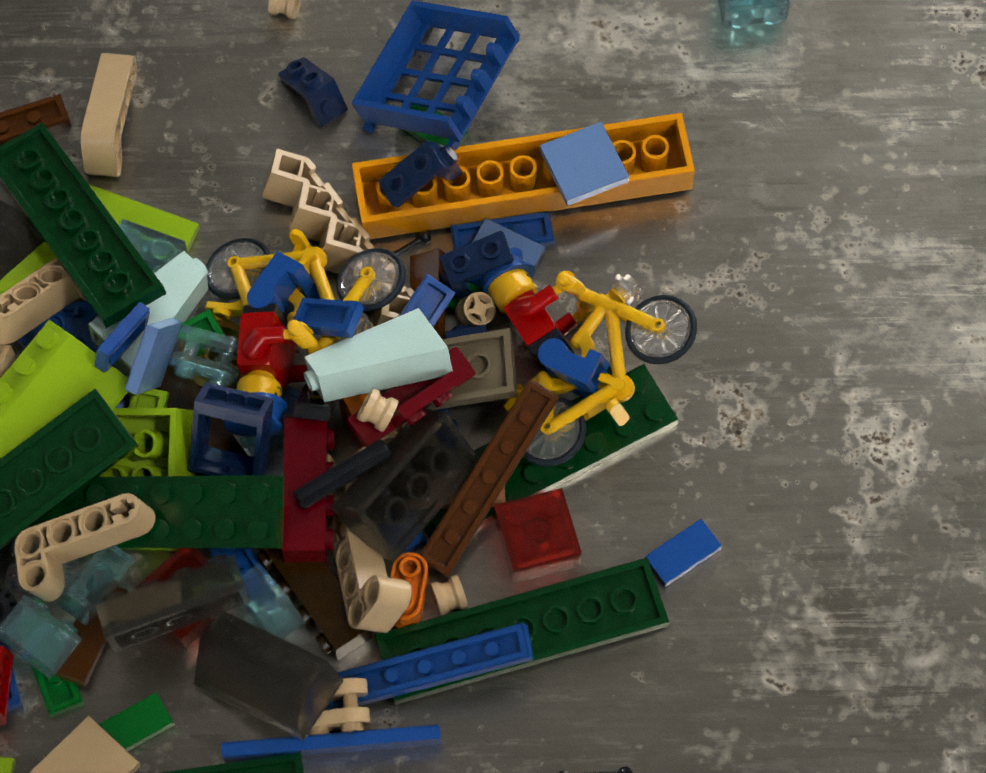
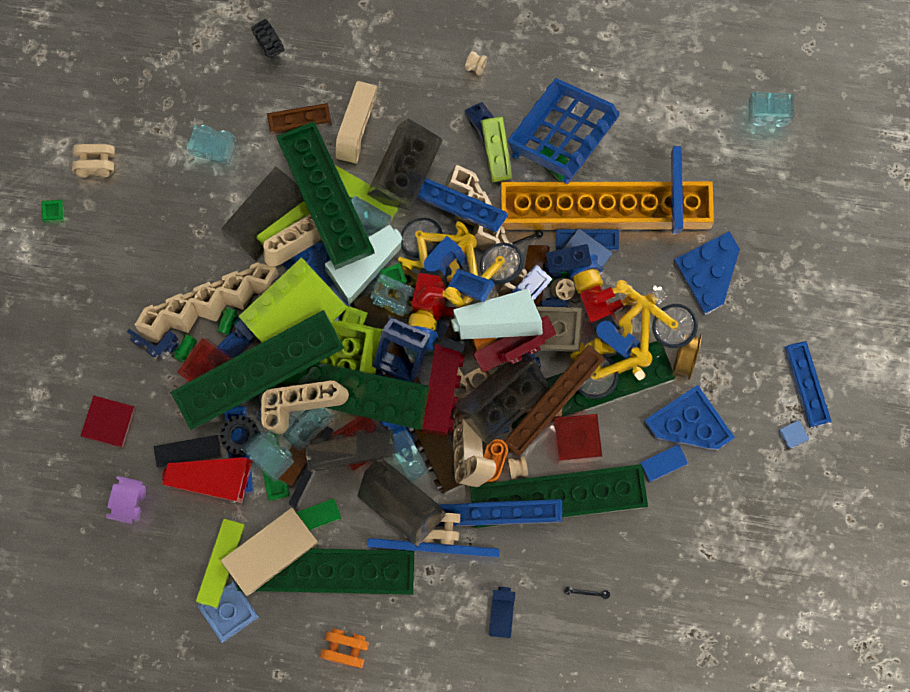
camera: 10 degrees right, 10 degrees up
blue tile [94,302,150,373] -> none
medium blue tile [125,318,182,395] -> none
black axle [294,440,391,509] -> none
tan wheel [357,388,398,432] -> none
dark blue bracket [379,140,463,208] -> none
medium blue tile [540,122,629,206] -> none
none -> black tile [288,426,335,511]
none -> clear smoke slope [367,118,443,210]
none -> blue tile [398,171,508,233]
none -> lime tile [481,116,512,182]
none -> blue plate [644,385,735,451]
none -> blue tile [671,146,683,234]
none -> pearl gold wheel [672,330,702,380]
none -> blue plate [674,231,740,315]
none -> medium blue tile [779,420,809,449]
none -> blue tile [785,341,832,428]

